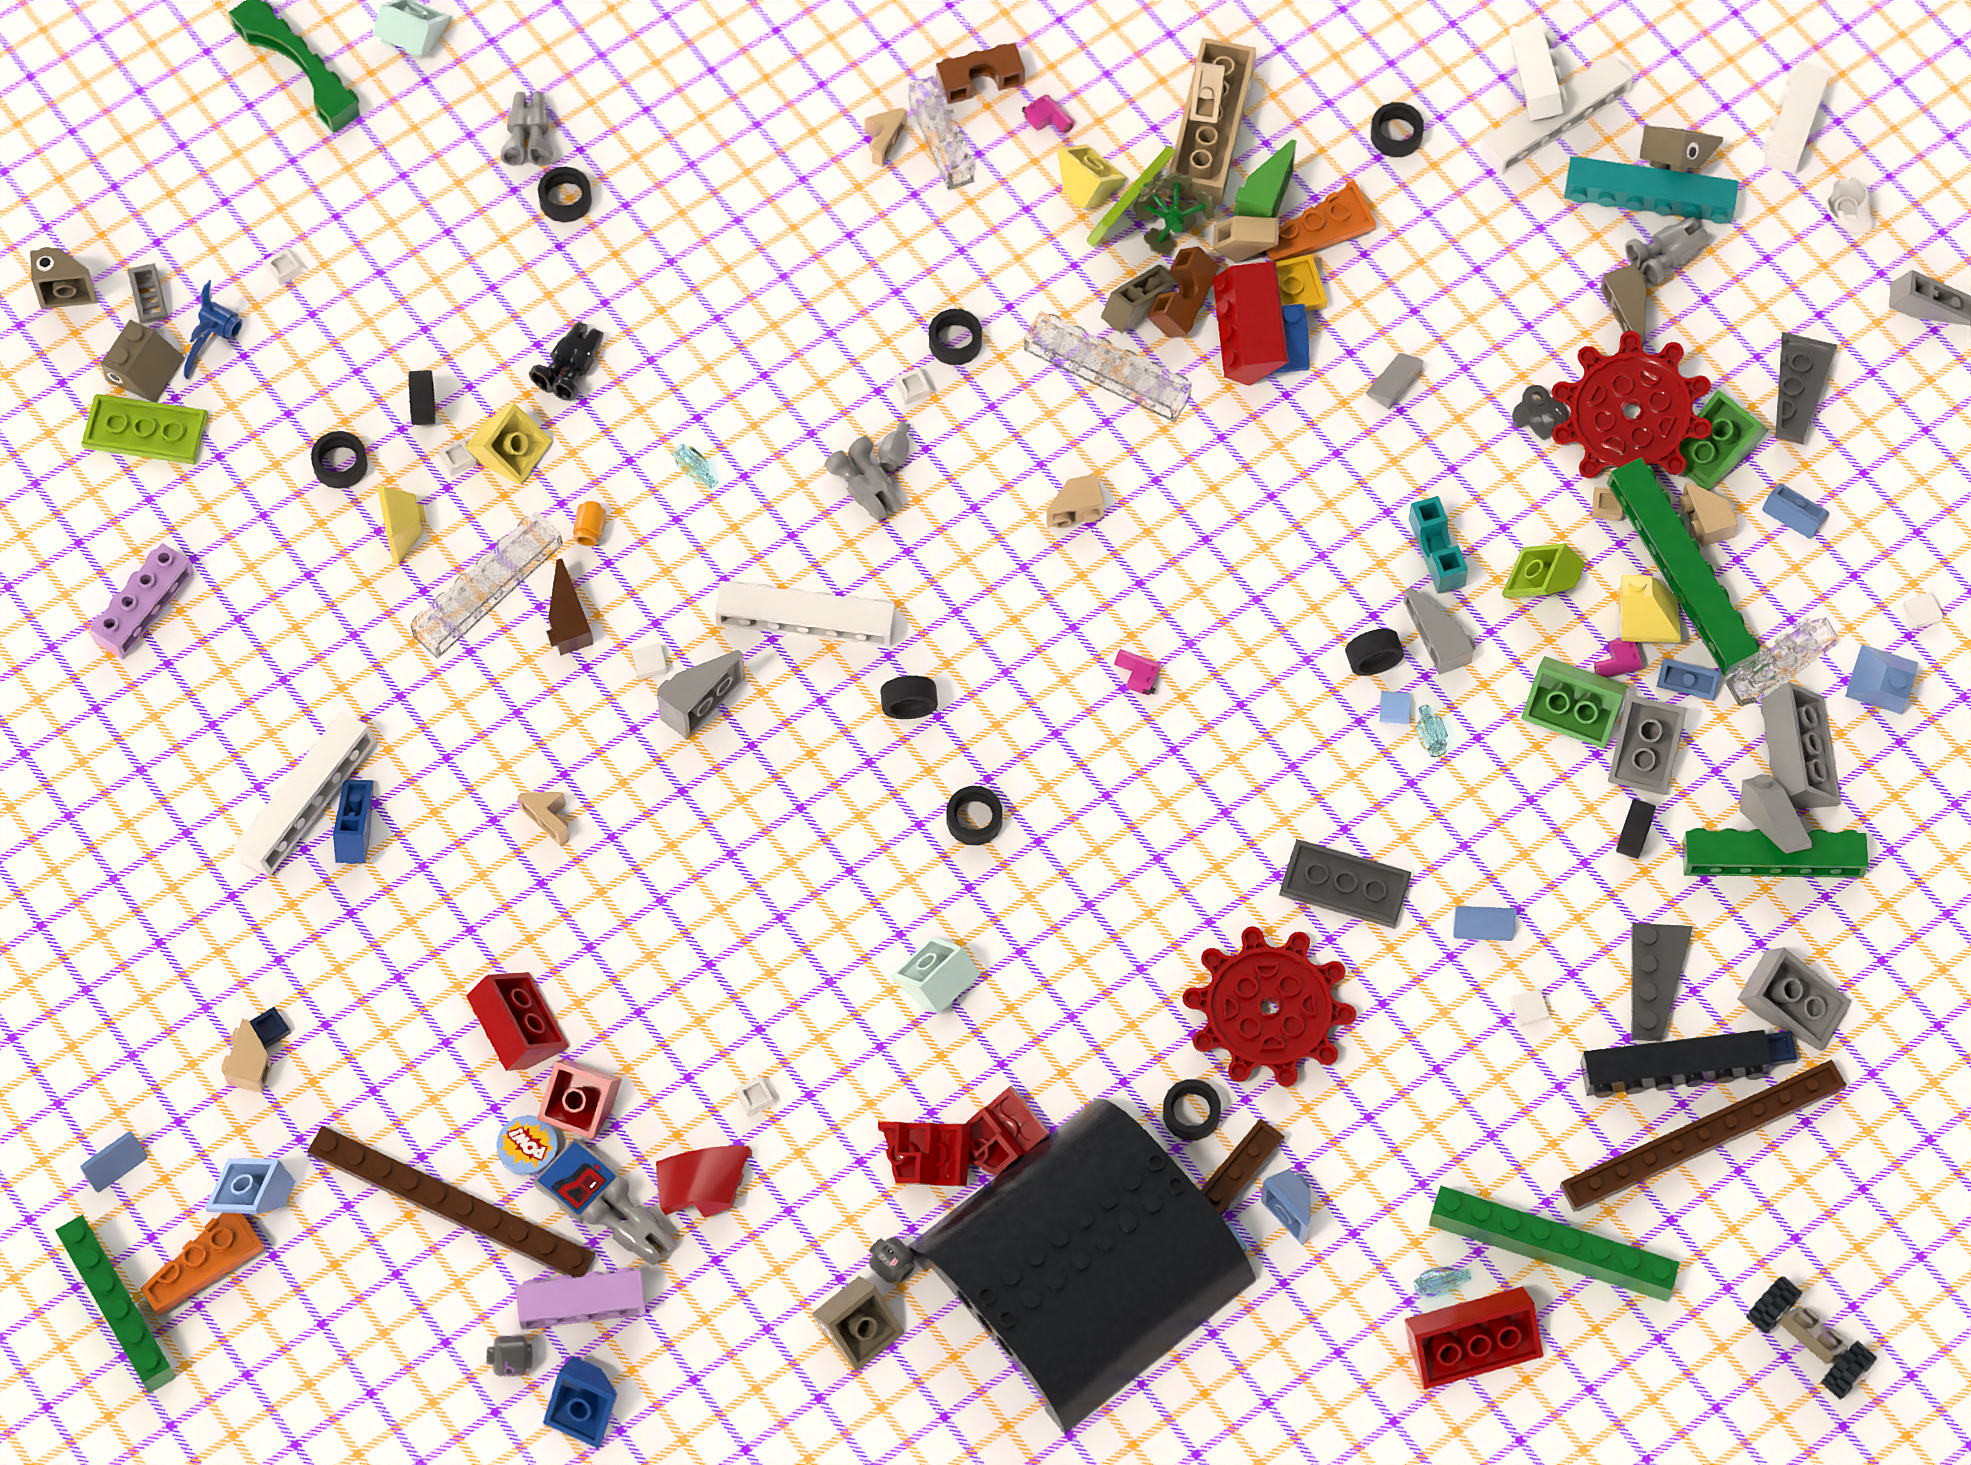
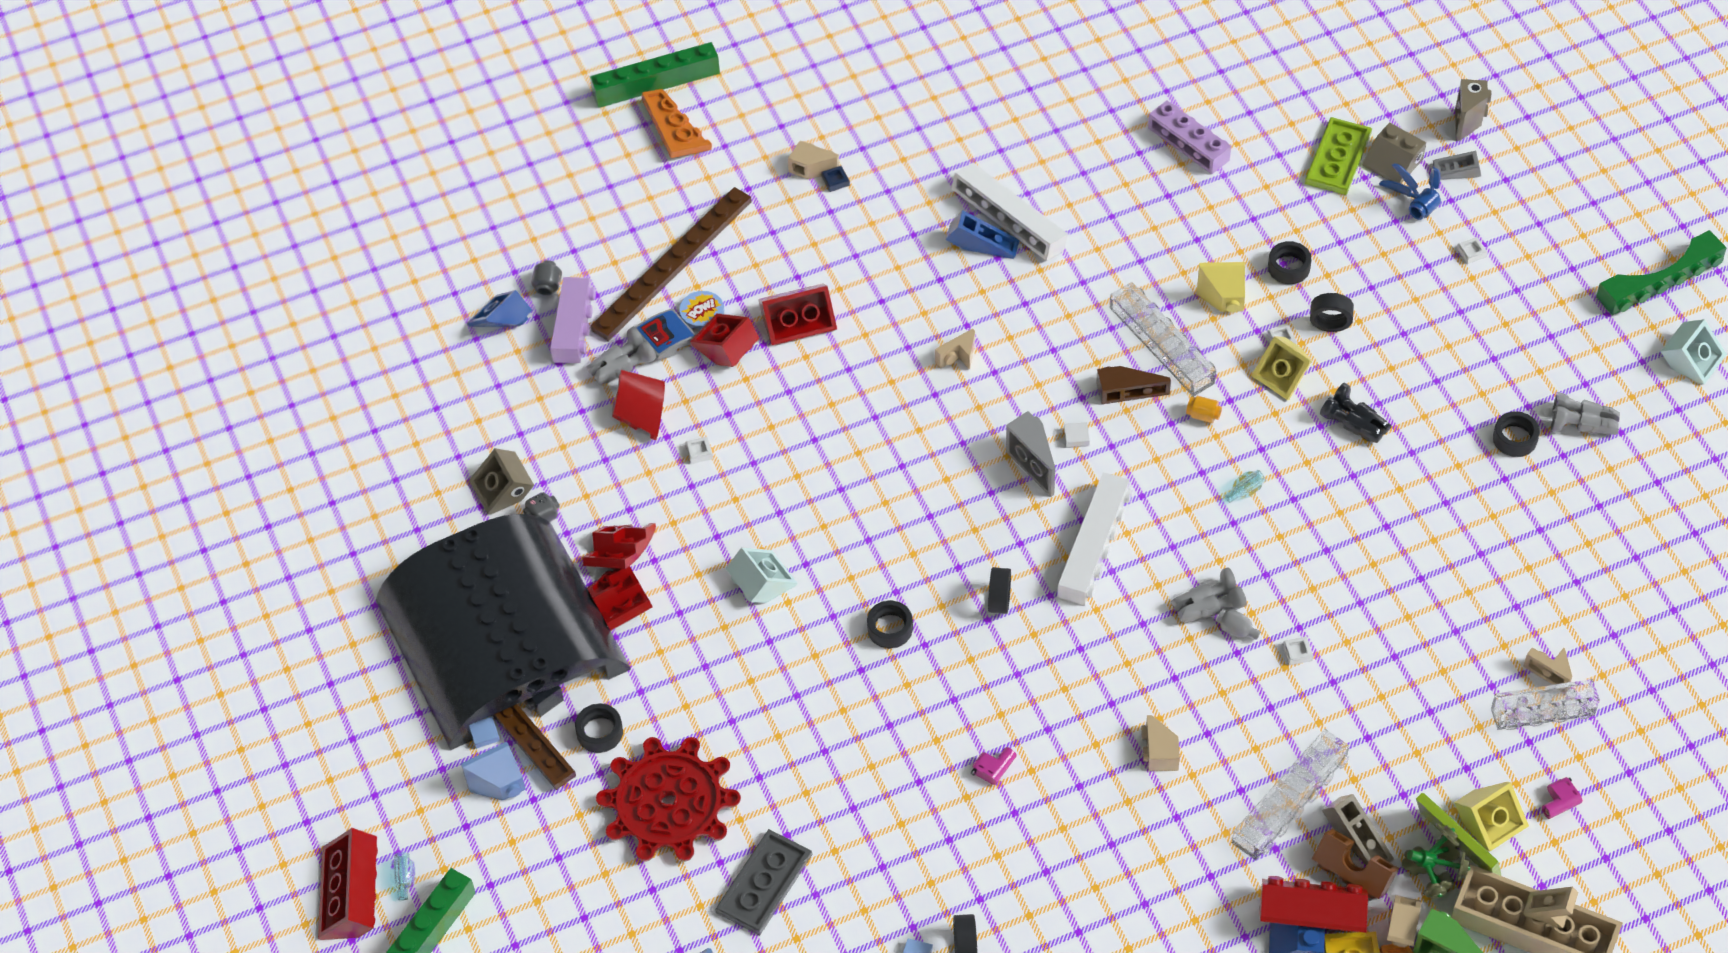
camera: 105 degrees right, 10 degrees down
medium blue slope [80,1131,147,1193] -> none
light blue slope [205,1158,296,1214] -> none
black tyre [929,309,982,365] -> none
dark orange arch [935,42,1025,105] -> none

